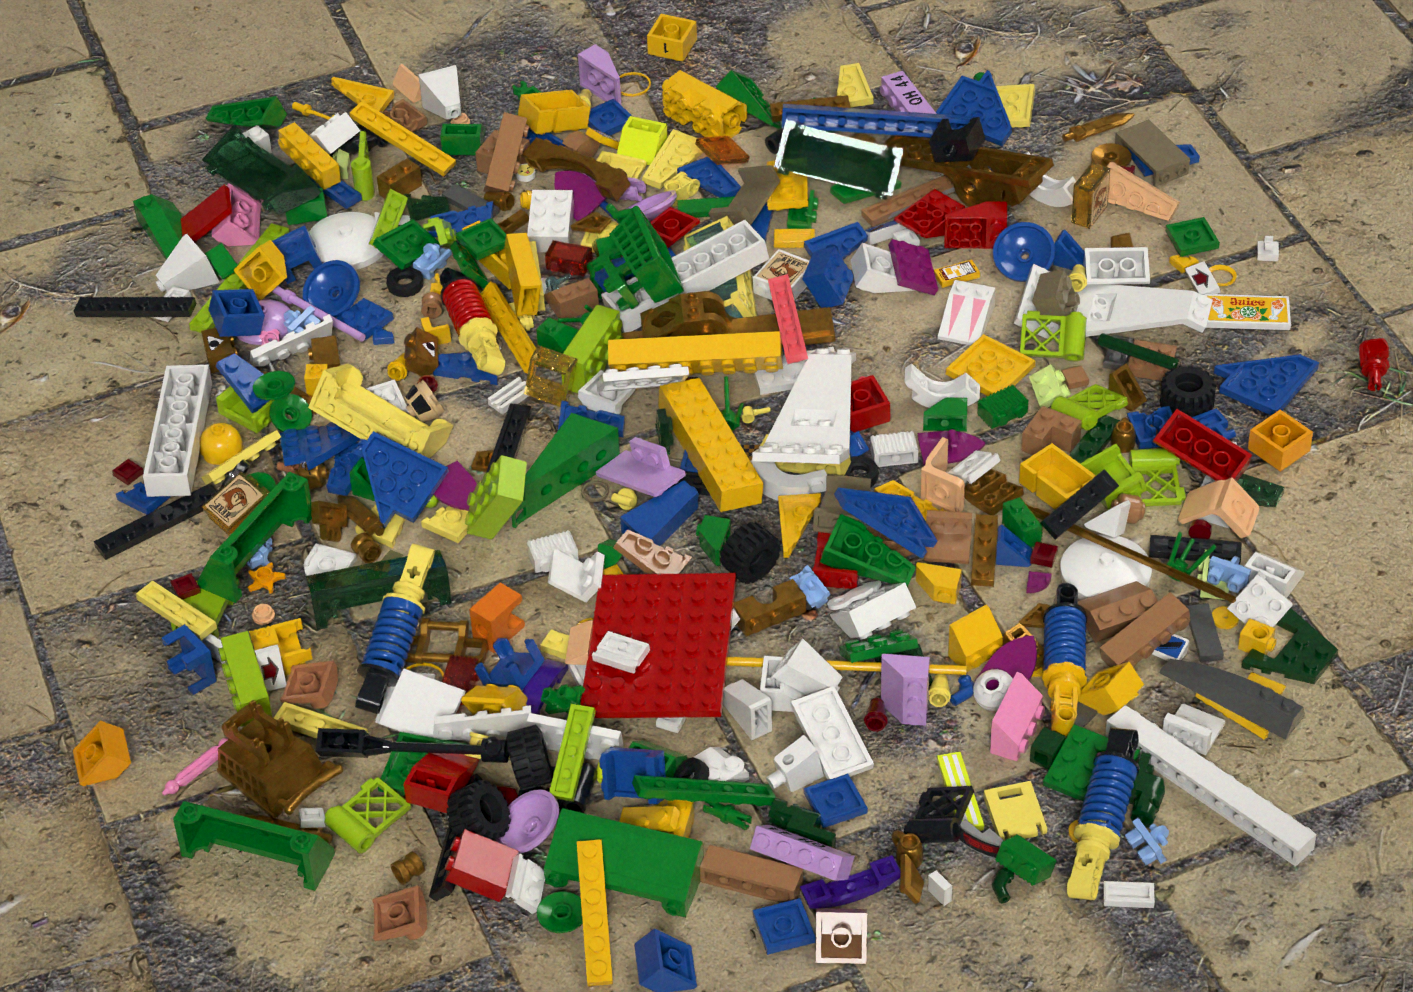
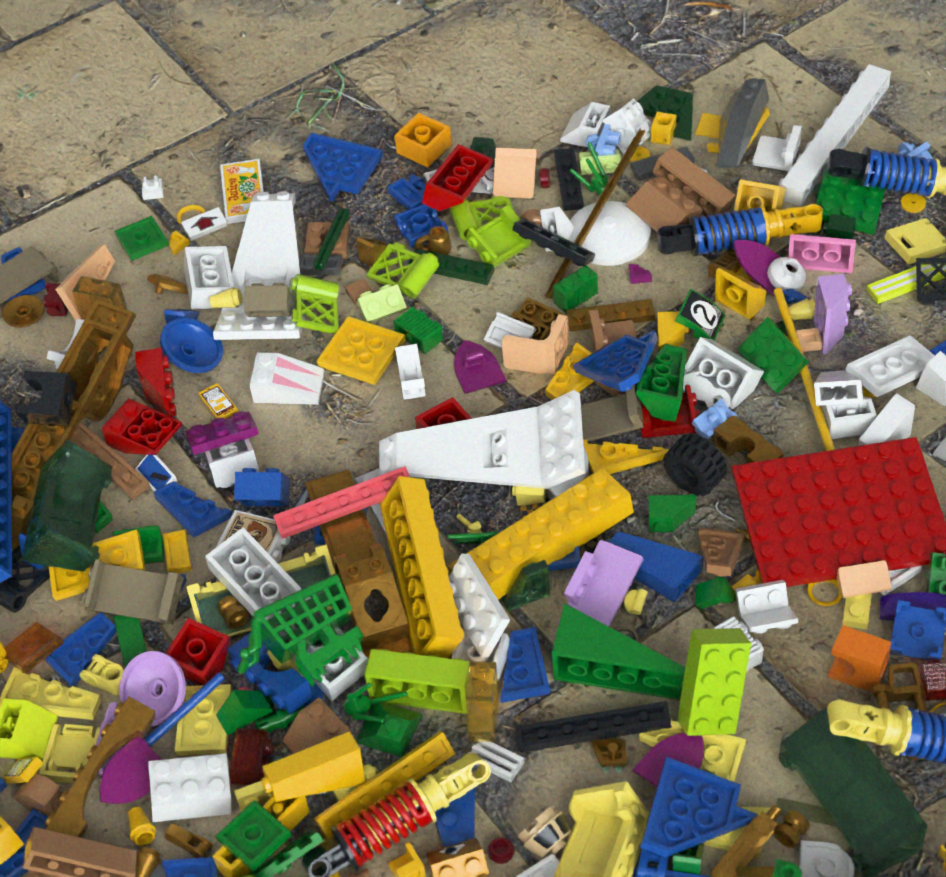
camera: 100 degrees left, 5 degrees up
pearl gold piece [571,212,611,234] -> none
white plate [592,631,650,674] -> none
dark red cone [864,698,888,732] -> none
white brick [870,431,918,467] -> none
white plate [893,229,920,246] -> none
green slope [923,397,967,432] -> none
blue slope [996,525,1033,567] -> none
pearl gold piece [1018,603,1050,628] -> none
yellow piece [1019,443,1096,510] -> none
medium nougat brick [1022,406,1082,455] -> none
dark red plate [1030,541,1058,568] -> none
black tyre [1160,365,1216,417] -> none
red piece [1359,338,1390,391] -> none
none -> slope [675,288,726,340]

